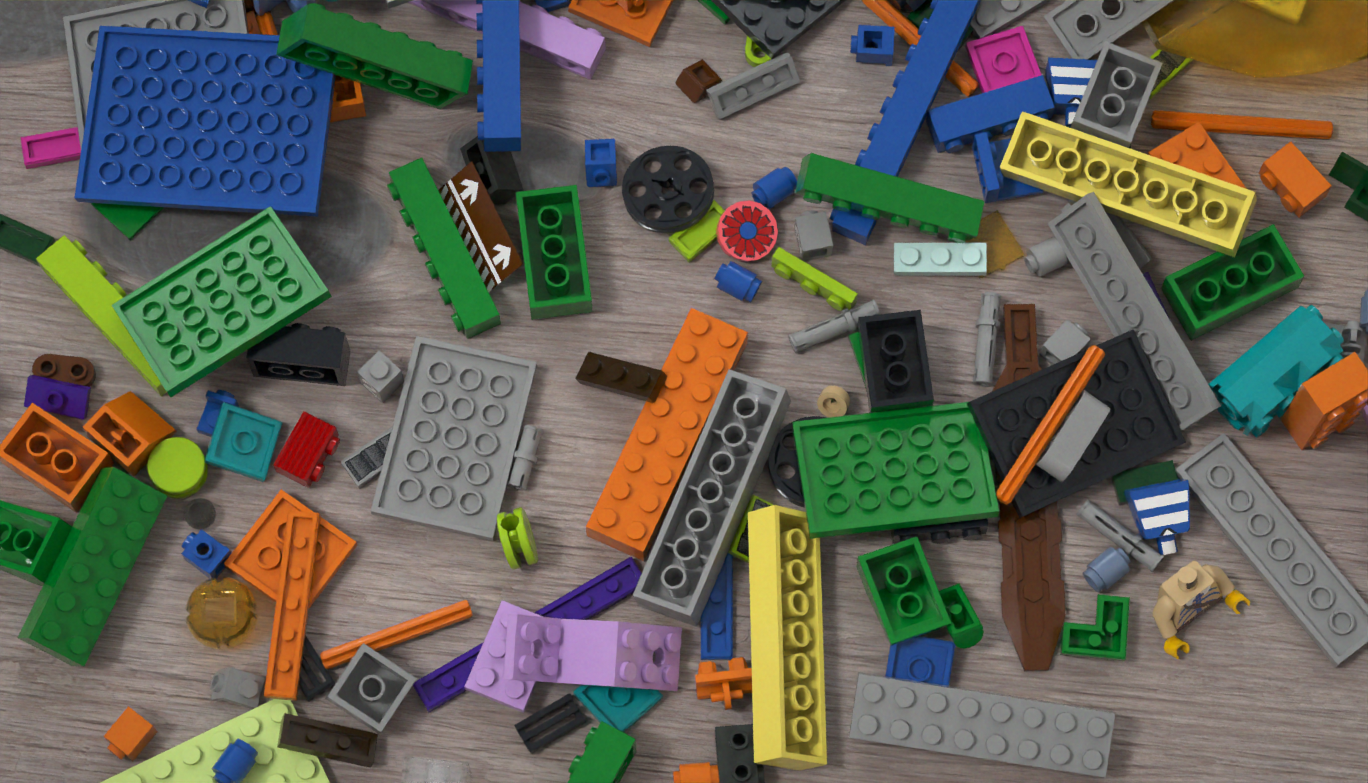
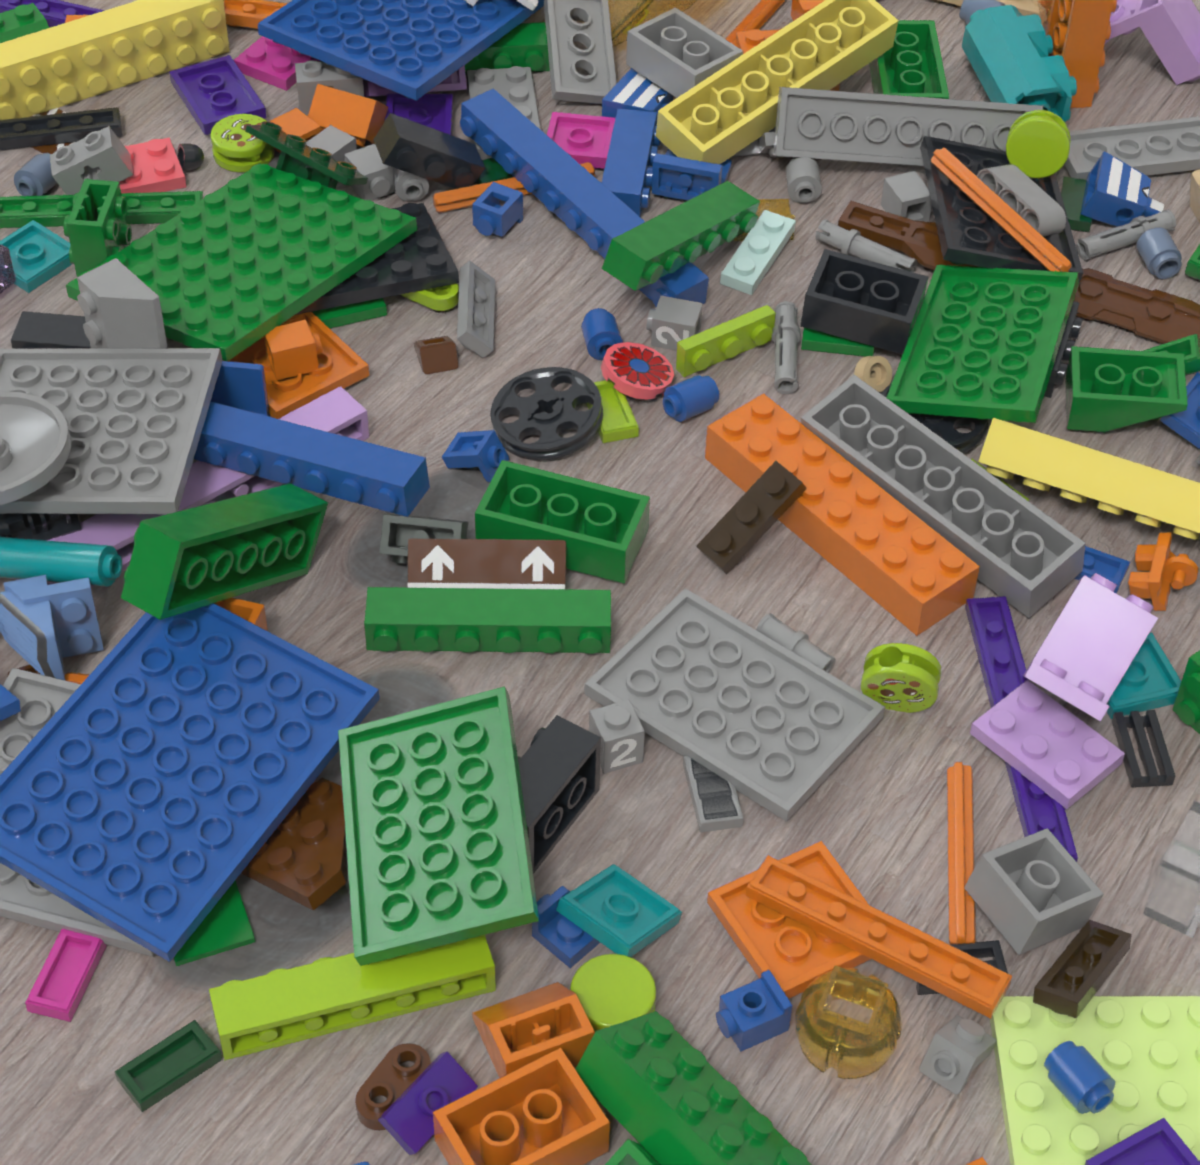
camera: 65 degrees left, 25 degrees down
clear smoke plate [184,498,216,530] -> none
red brick [273,411,340,488] -> none
none -> reddish brown plate [241,777,348,911]
none -> lime head [1006,110,1071,178]

